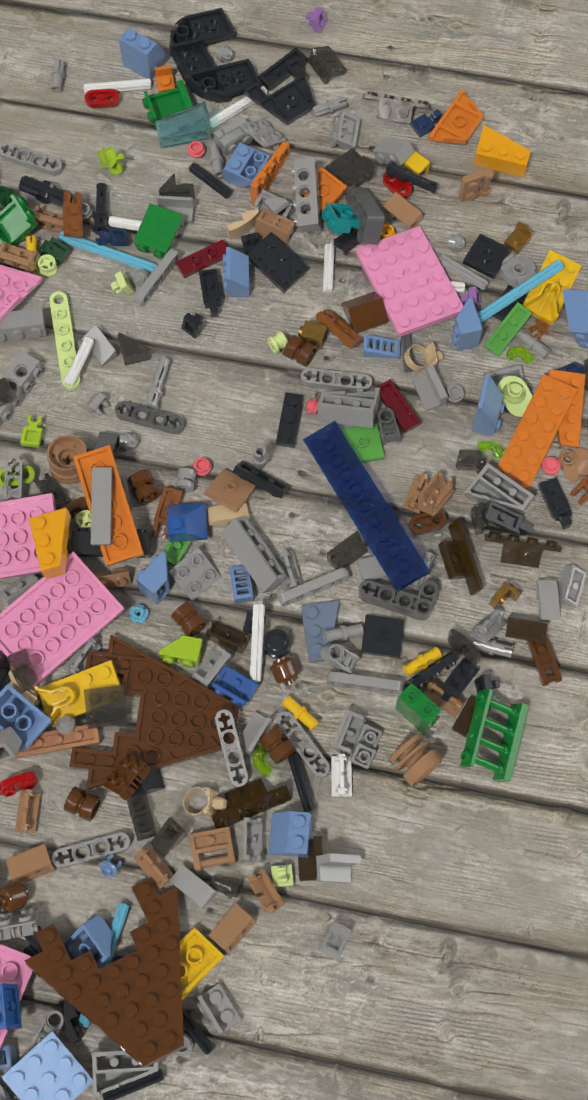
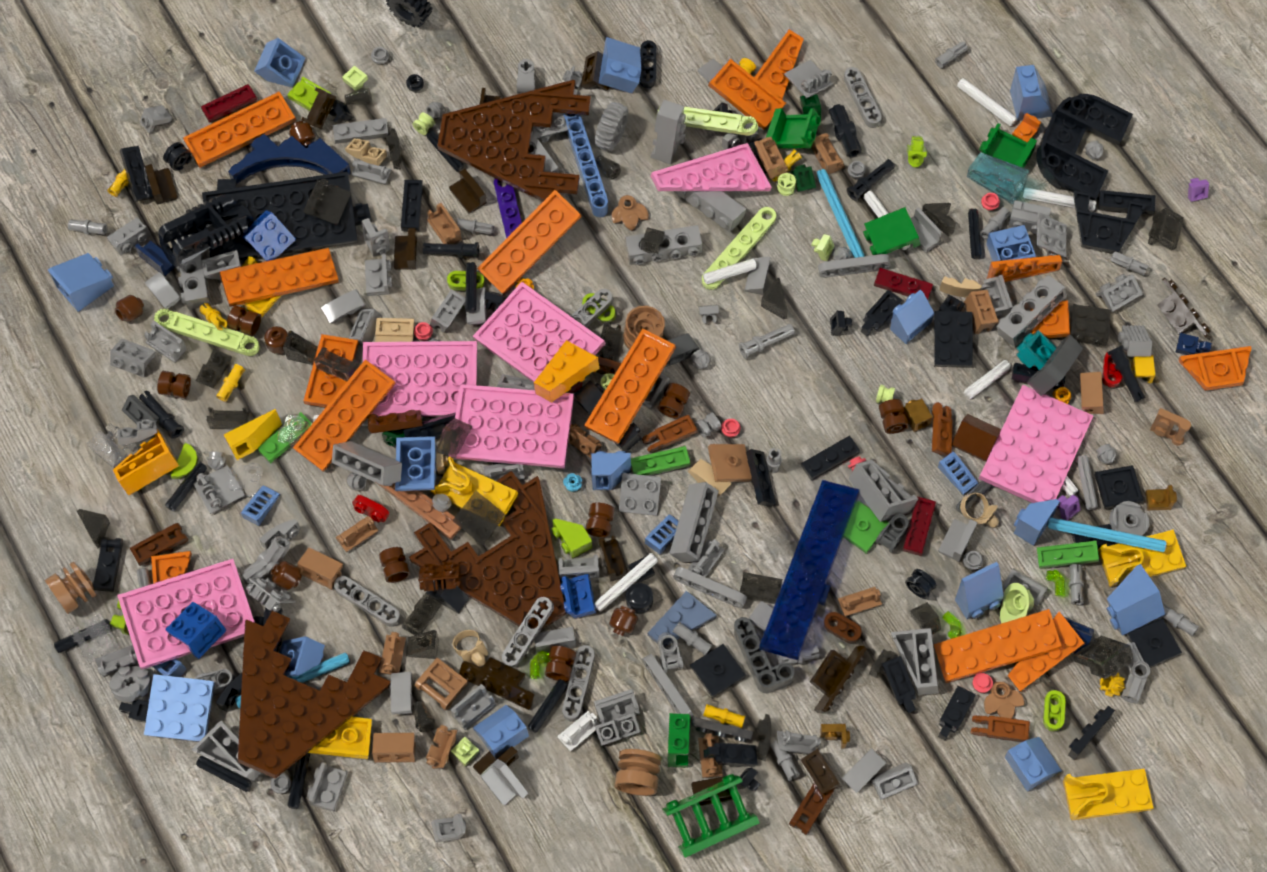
camera: 50 degrees right, 5 degrees down
lime plate [20,415,43,448] -> none
dark orange hinge [62,190,83,239] -> none
red plate [85,89,120,108] -> none
light grey tile [91,467,112,545] -> none
dark blue plate [95,228,130,246] -> none
medium blue plate [99,854,122,877] -> none
dark grey beam [114,401,185,434] -> none
blue slope [167,503,208,542] -> none
light grey tile [264,197,289,215] -> none
yellow pin [282,696,320,731] -> none
light grey beam [301,368,372,392] -> none
medium nougat hinge [417,471,455,516] -> none
light orange wedge [473,125,531,177] -> none
dark brown bracket [484,532,562,568] -> none
clear orange plate [528,319,549,339] -> none
none -> black wheel [905,569,937,599]

